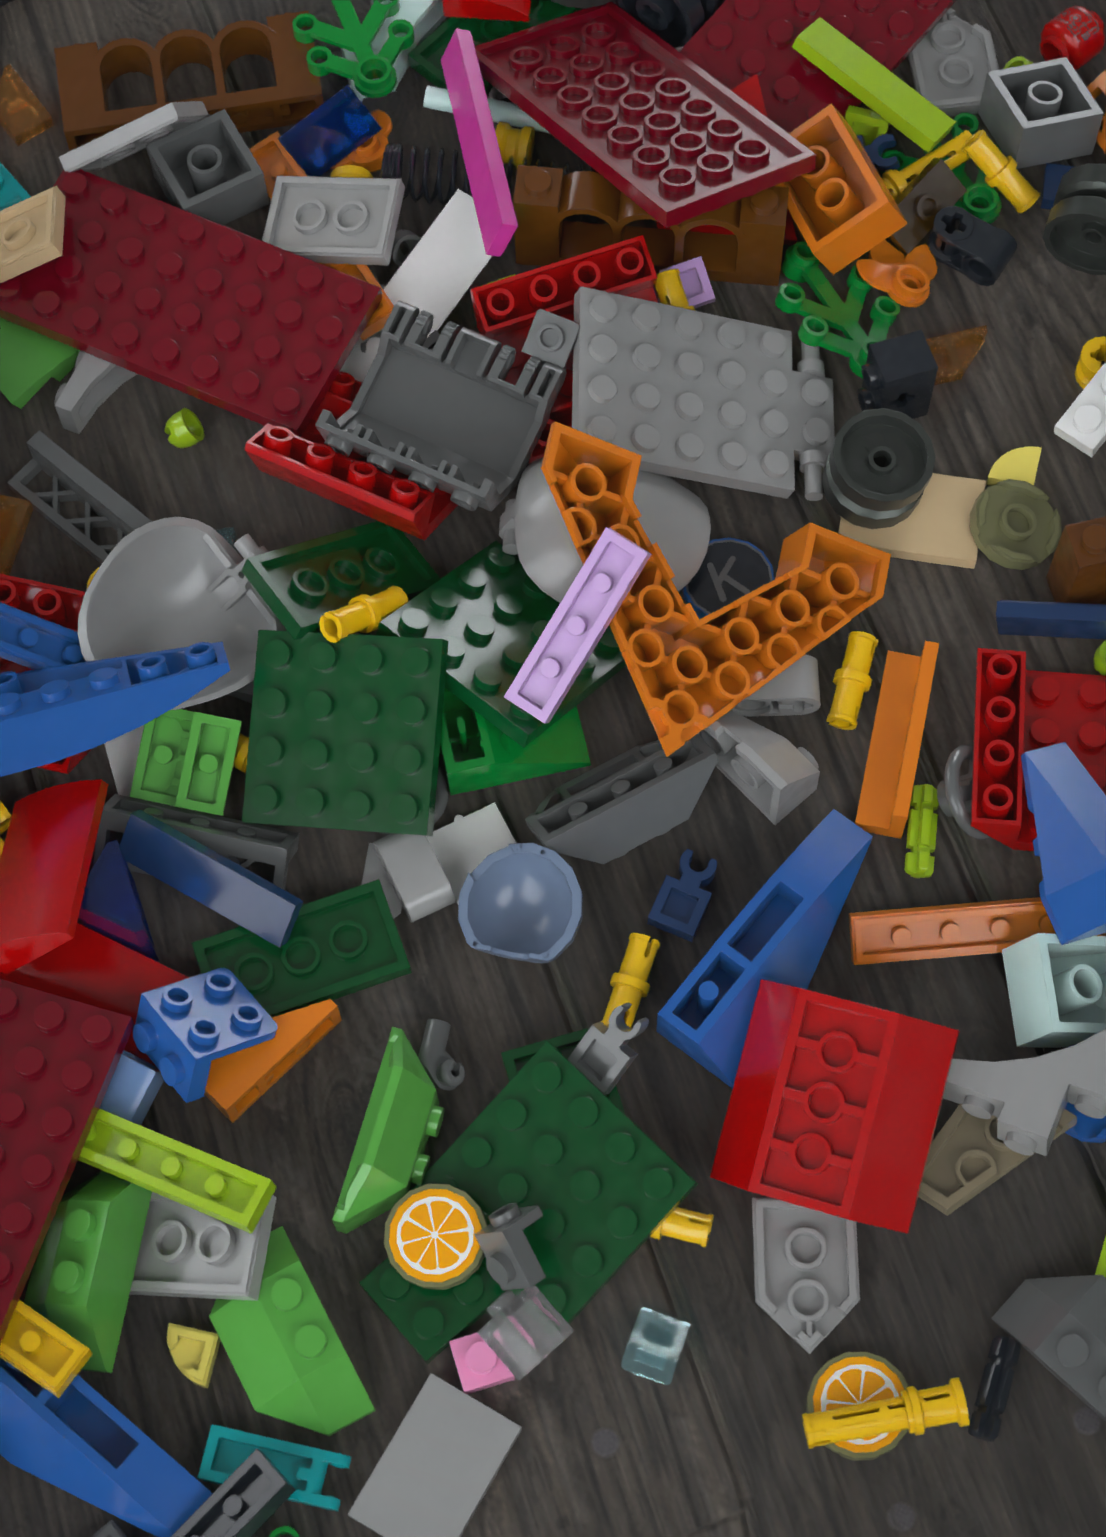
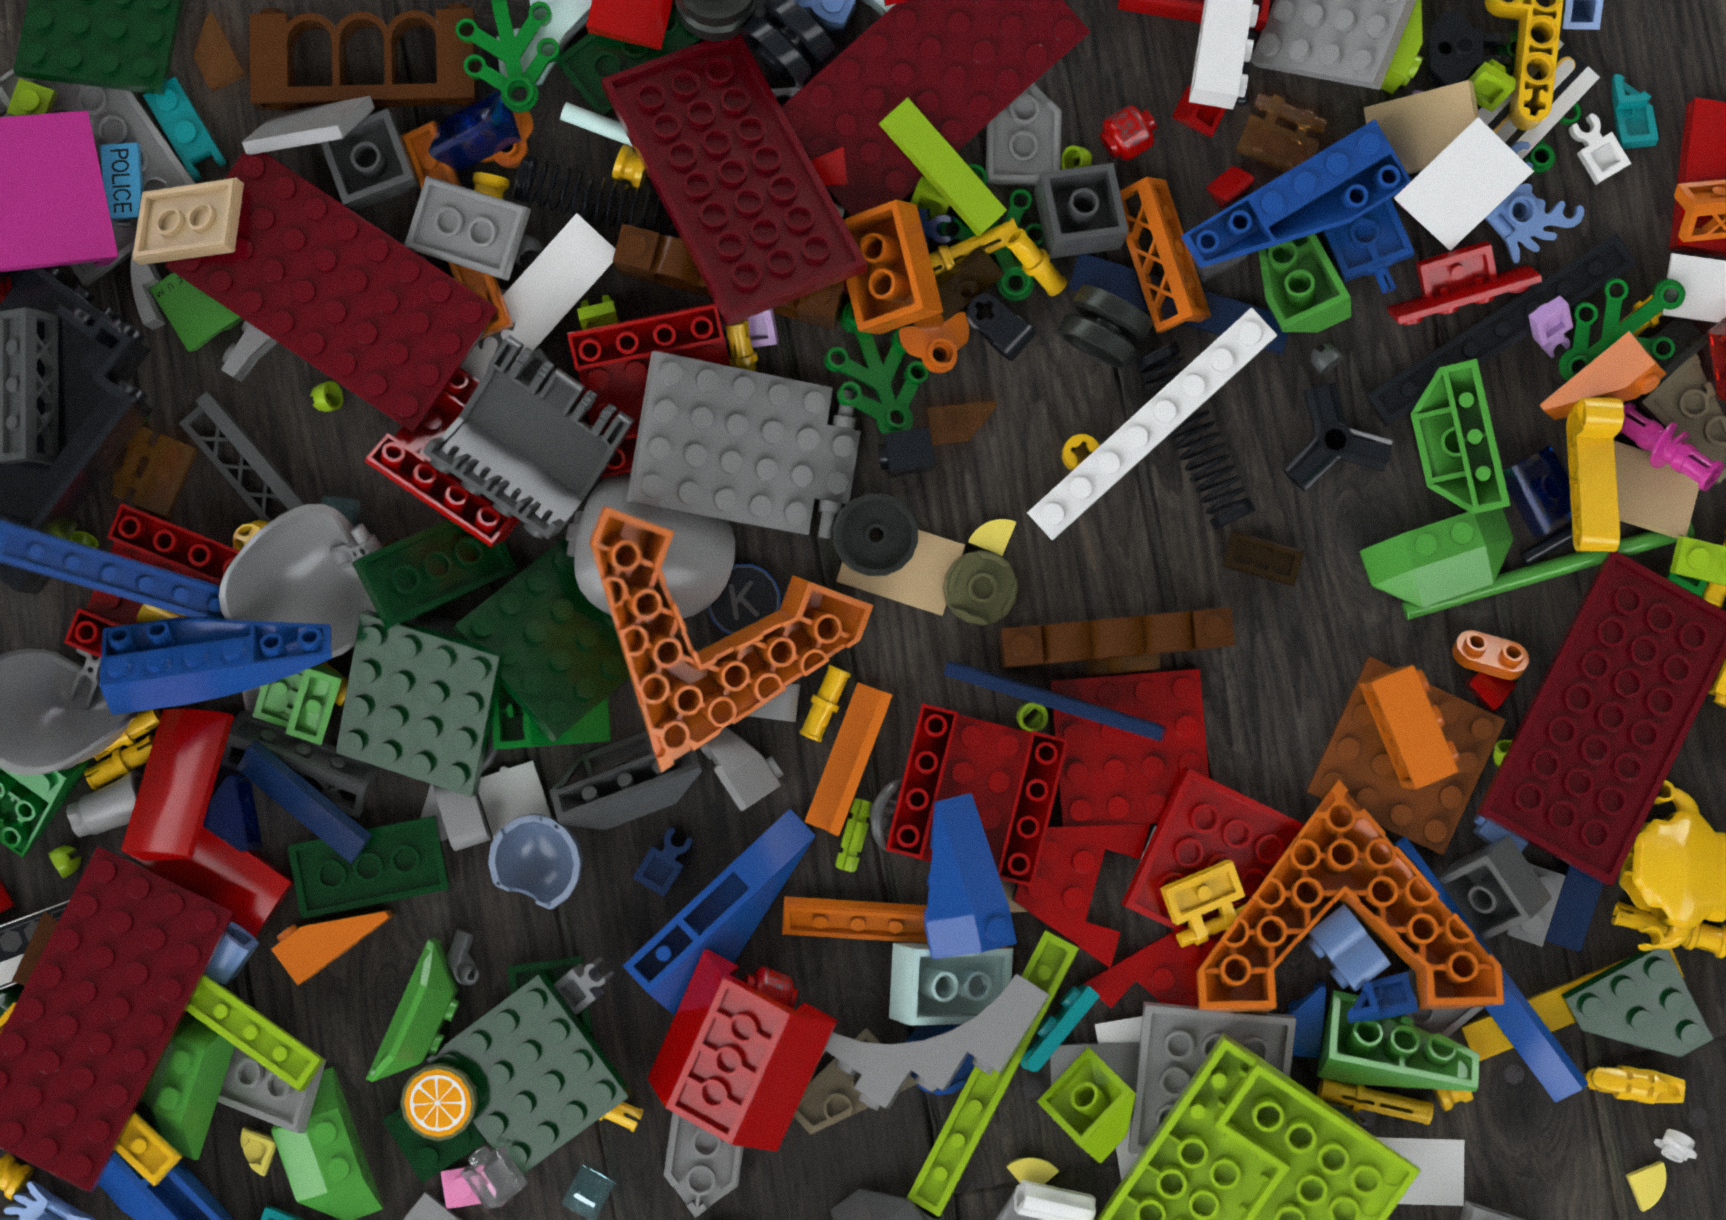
camera: 10 degrees right, 20 degrees up
blue bracket [133,968,278,1103] -> none
yellow pin [319,586,409,643] -> none
dark pink tile [441,28,518,257] -> none
dark grey bracket [475,1203,546,1290] -> none
lavender plate [504,527,652,724] -> none
dark grey bracket [521,309,580,371] -> none
yellow pin [601,933,661,1028] -> none

